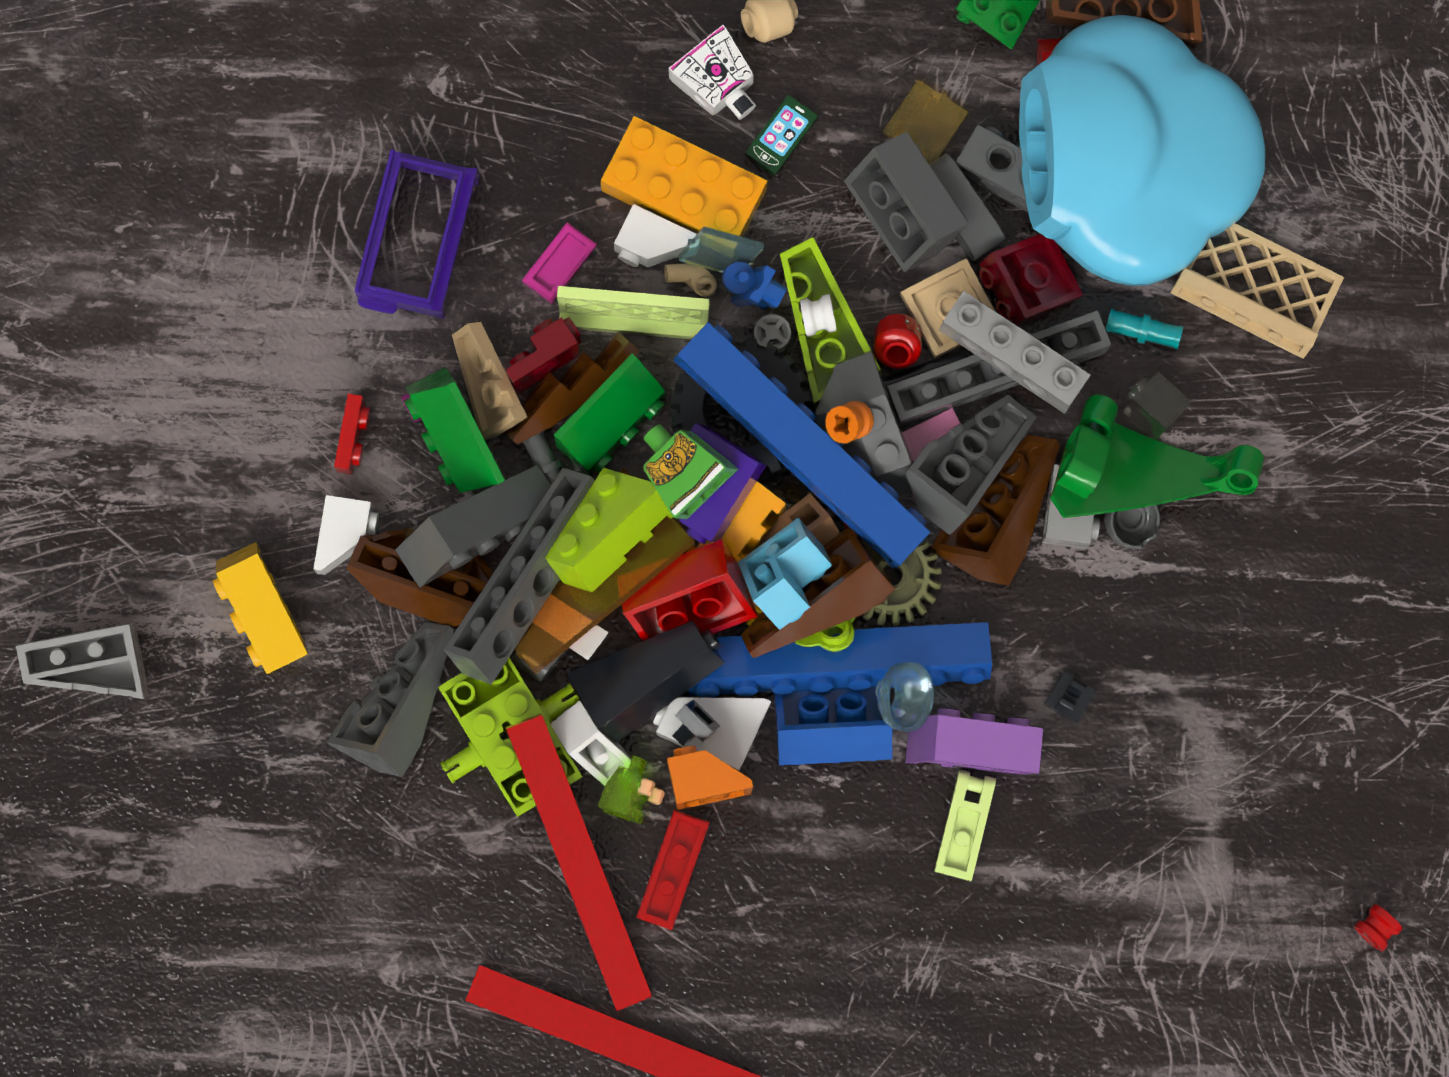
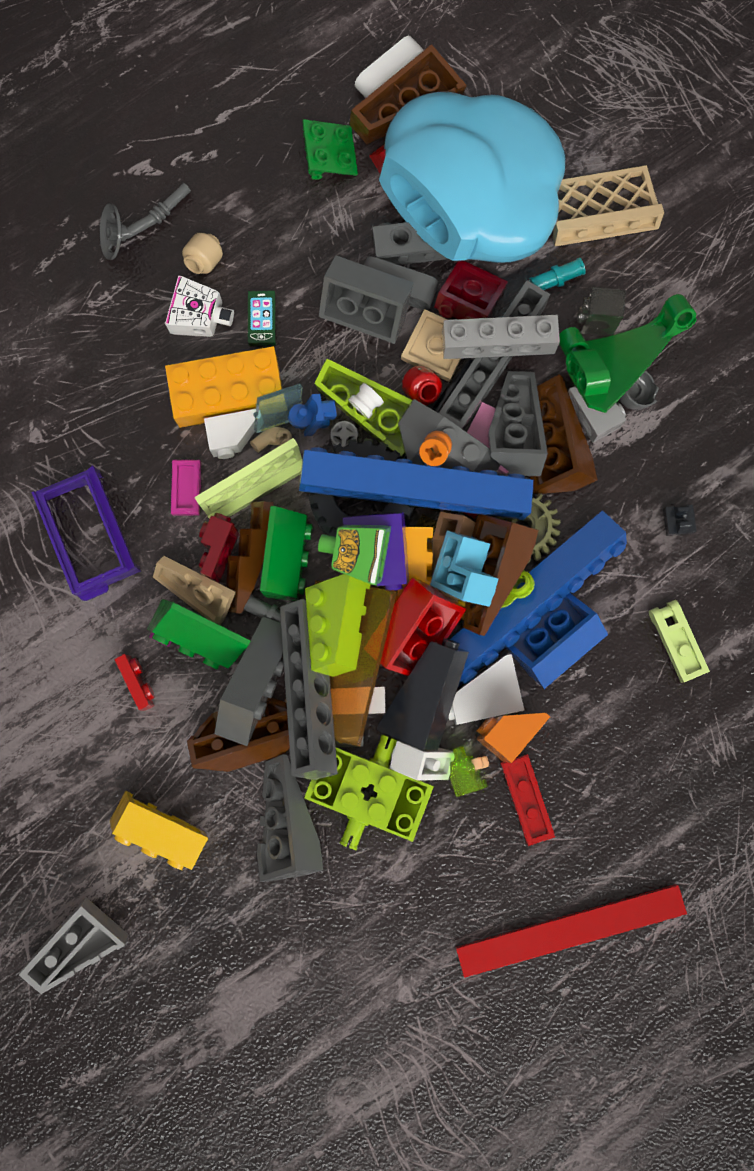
camera: 30 degrees left, 0 degrees up
white slope [314,495,379,575] -> none
red tile [505,713,652,1011] -> none
black tile [672,699,720,746] -> none
clear light blue piece [875,662,934,732] -> none
clear yellow piece [882,80,969,164] -> none
medium lavender wedge [905,709,1043,775] -> none

